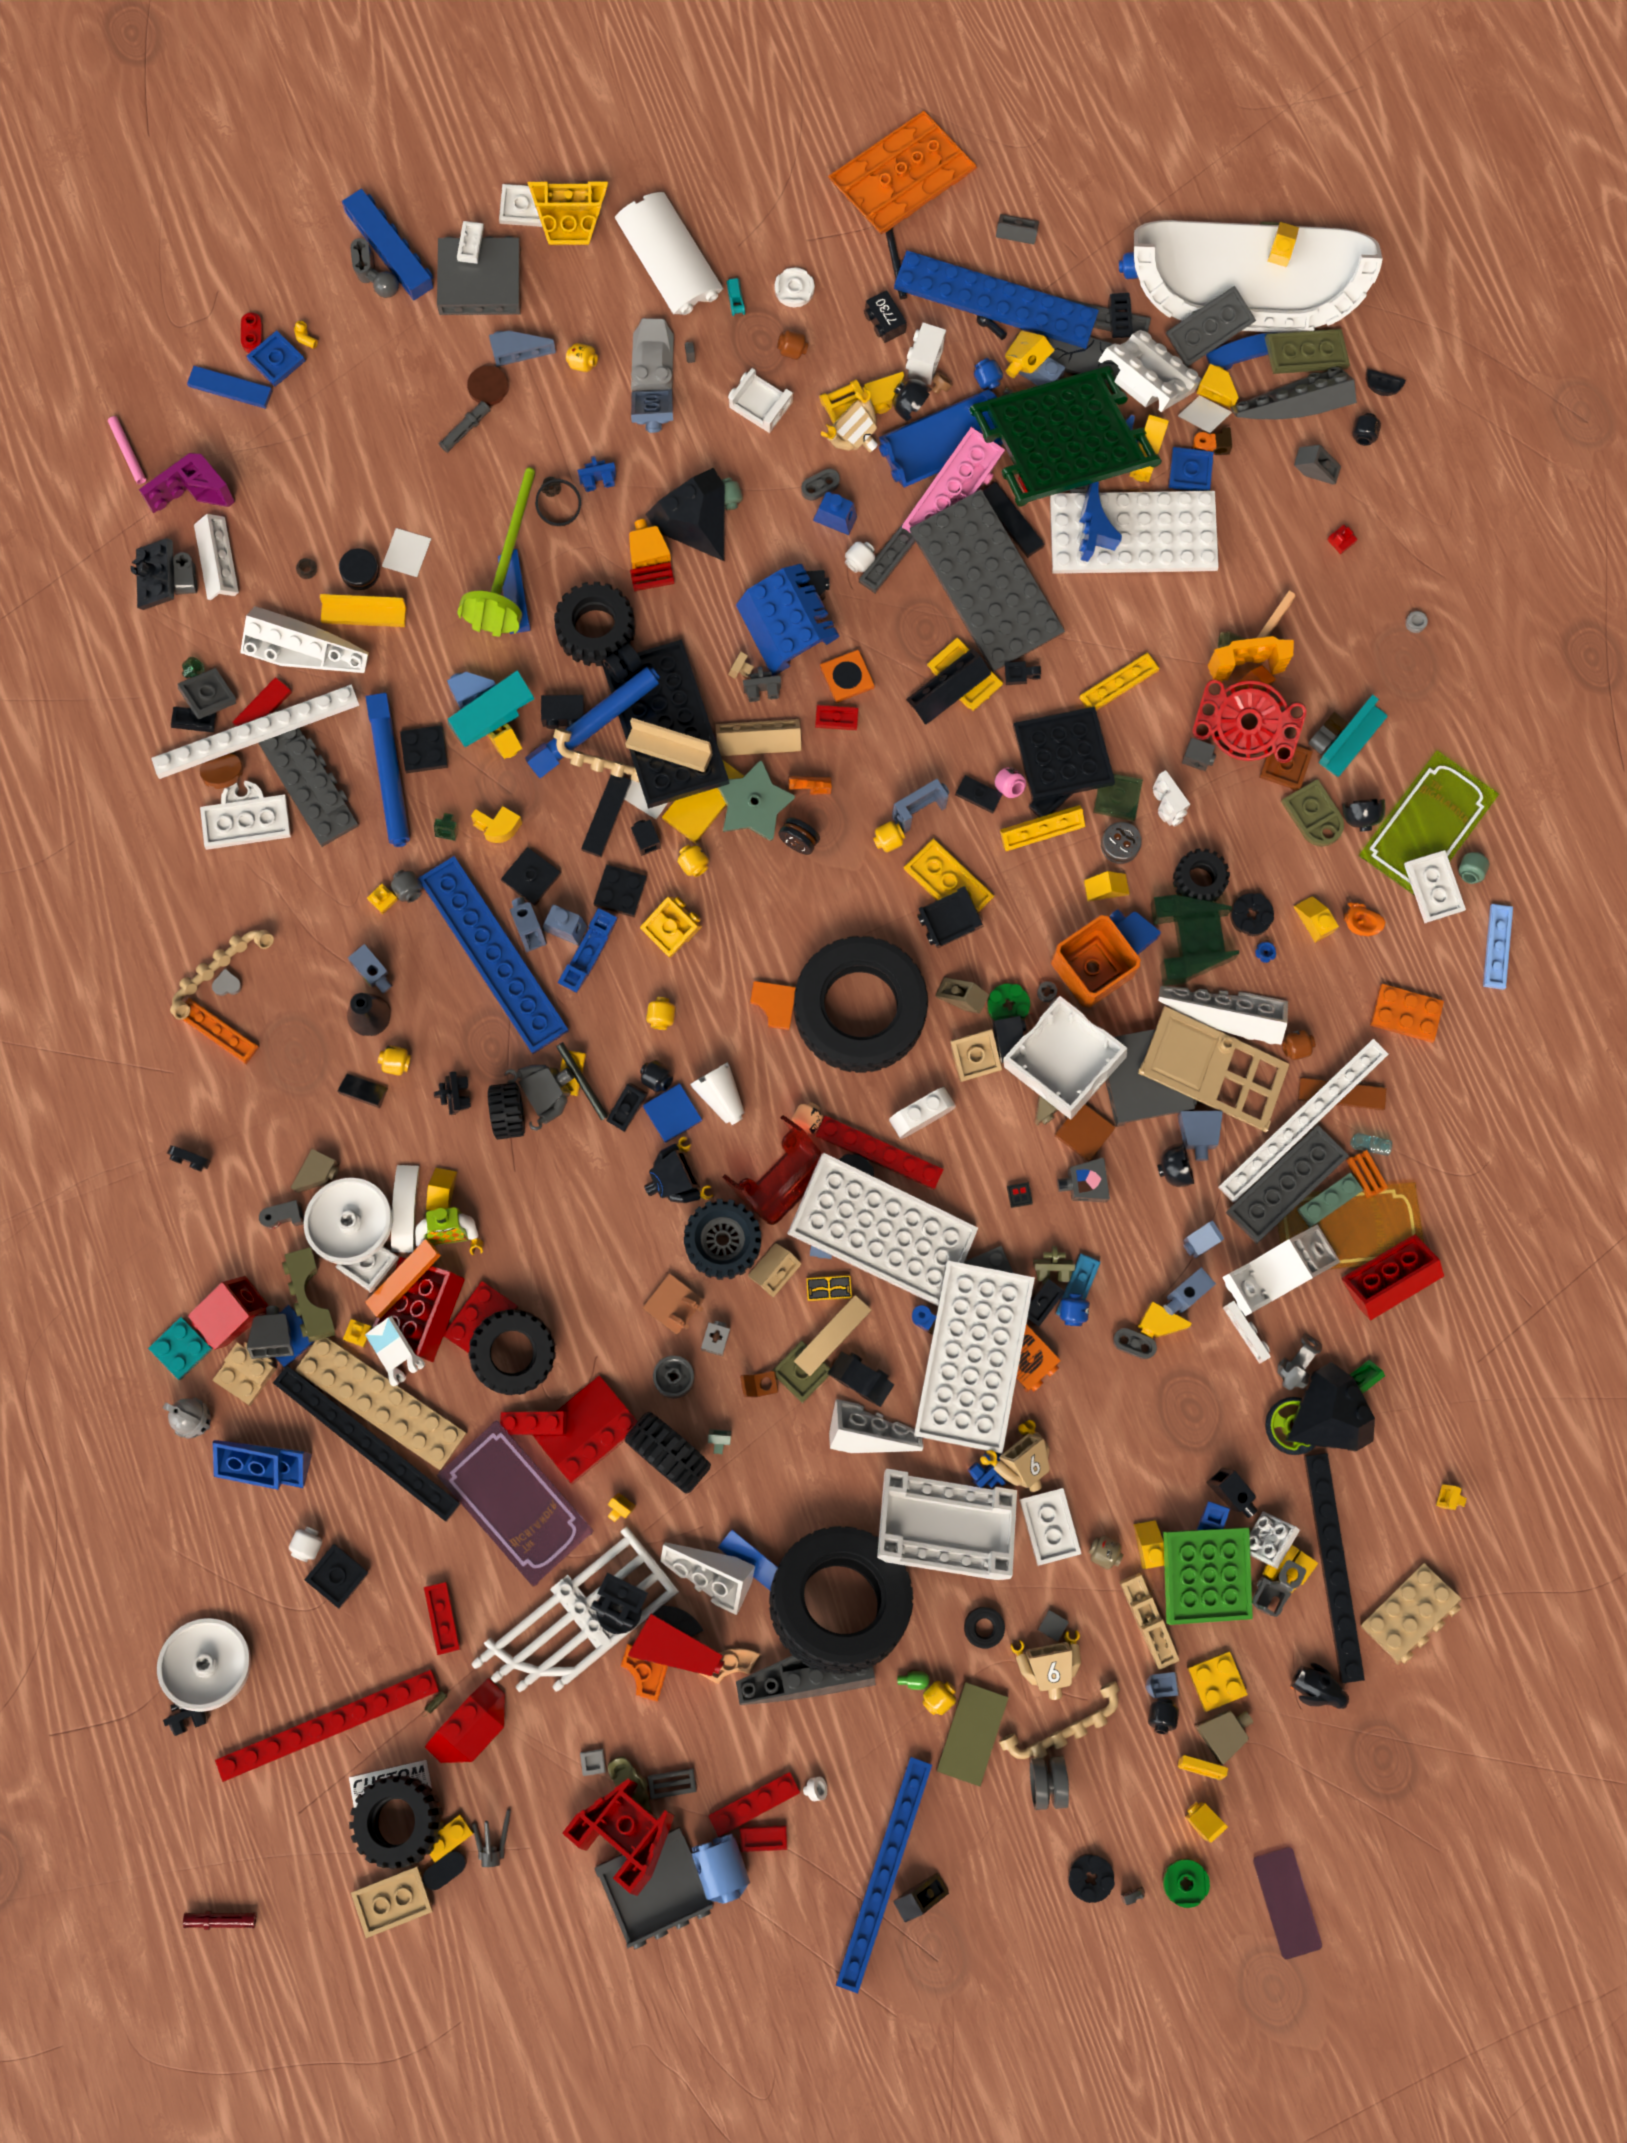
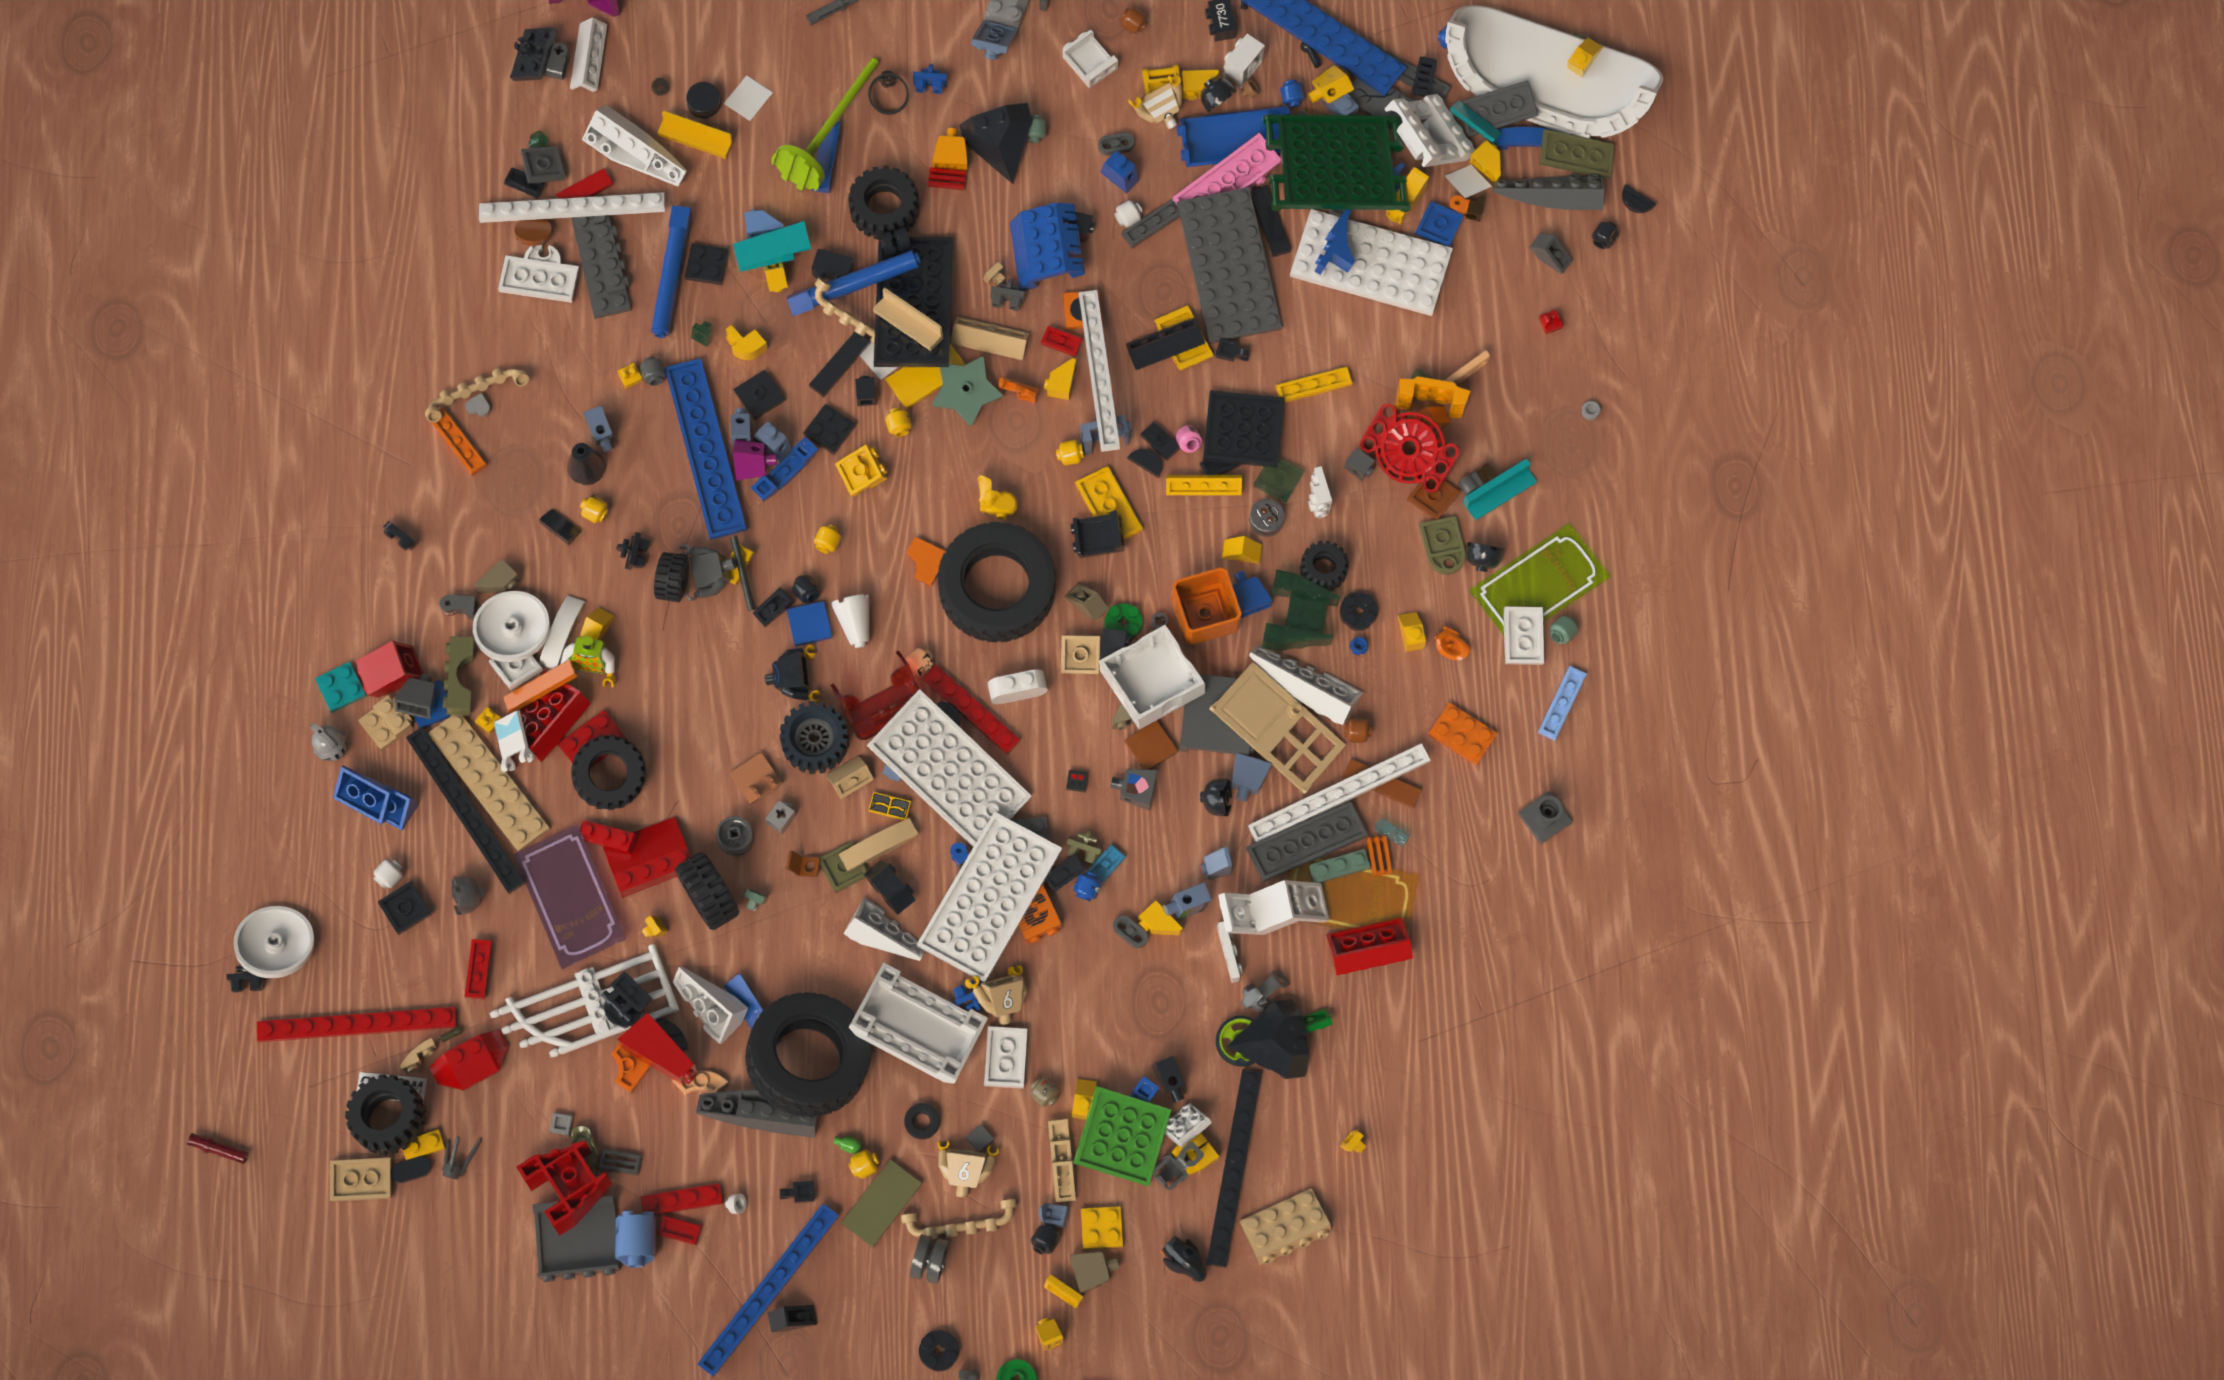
camera: 20 degrees right, 5 degrees down
black head [778,818,820,855] -> none
none -> tan slope [400,1038,438,1073]
none -> flat silver cylinder [451,875,483,915]
none -> magenta torso [733,440,777,480]
none -> black plate [780,1181,815,1203]
none -> yellow head [977,475,1018,519]
none -> yellow slope [1044,358,1076,400]
none -> white plate [1079,290,1120,452]
none -> black tile [1127,449,1162,478]
none -> teal slope [1450,101,1502,144]
none -> dark grey plant [1518,791,1572,845]

